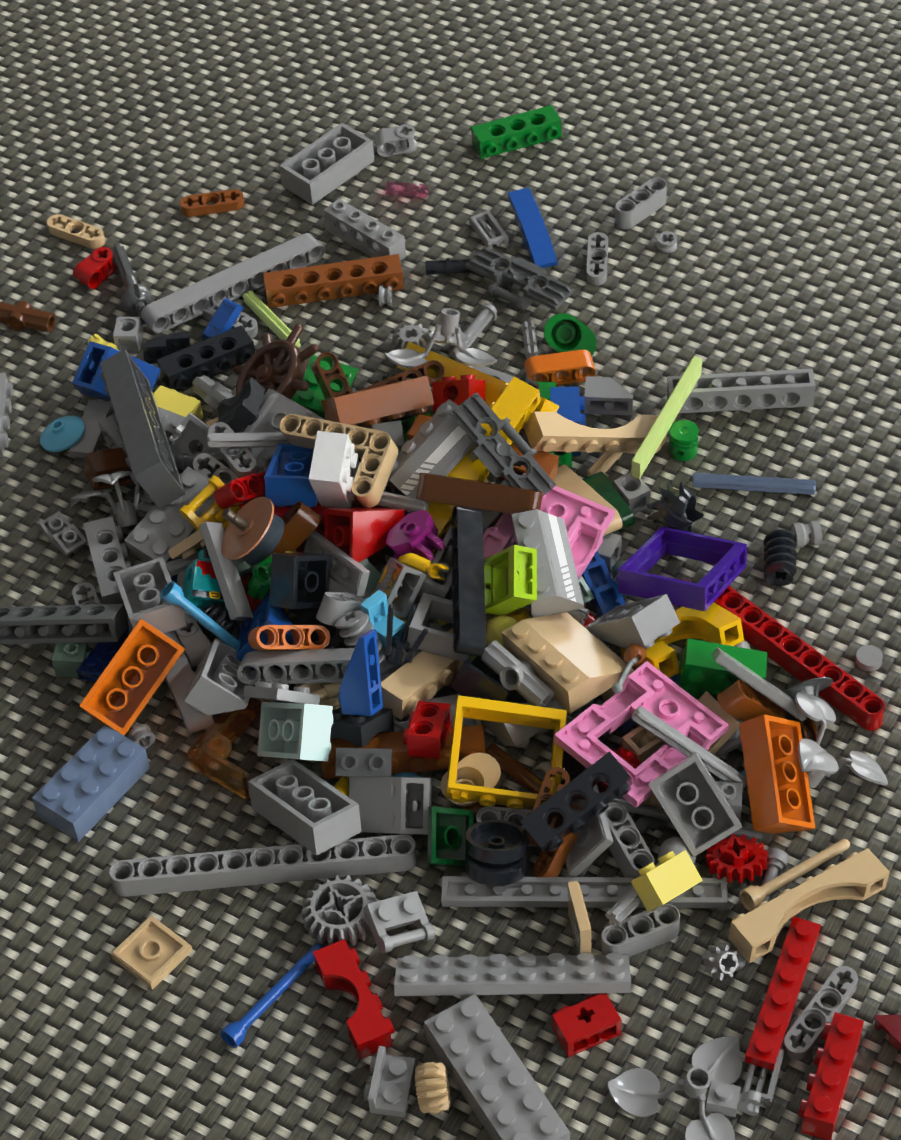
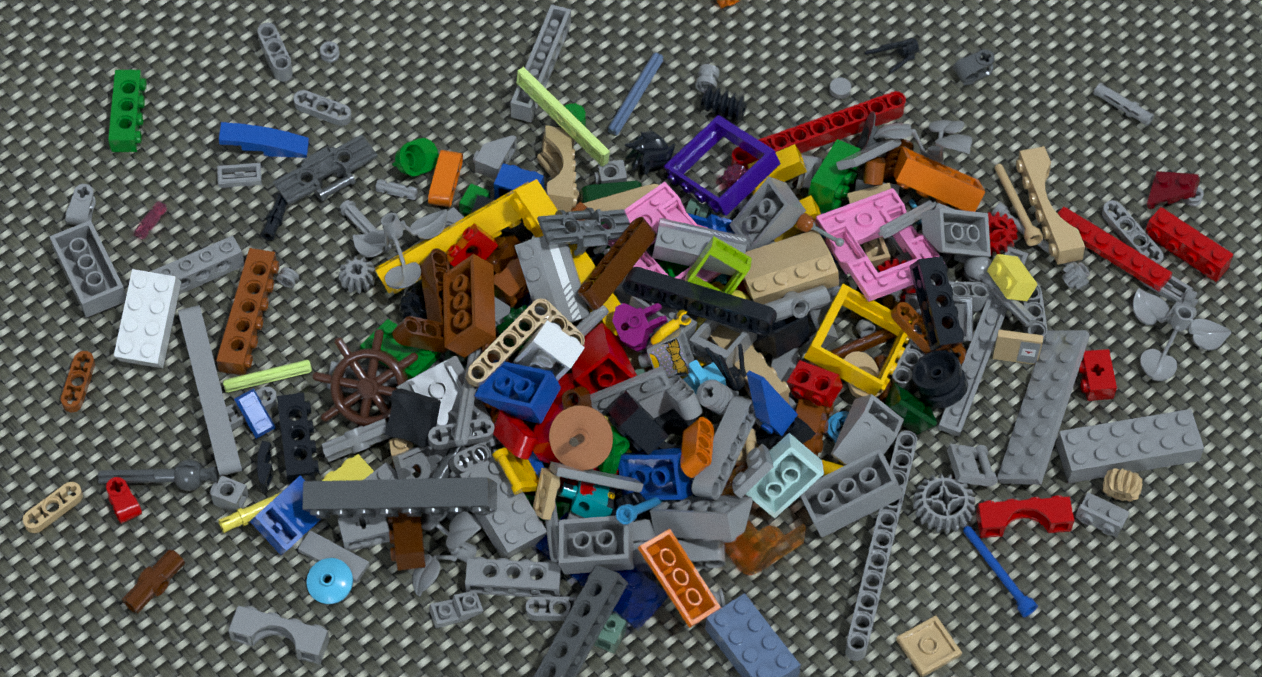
camera: 75 degrees left, 10 degrees up
dark grey brick [335,748,392,777] -> none
none -> white brick [114,269,181,368]

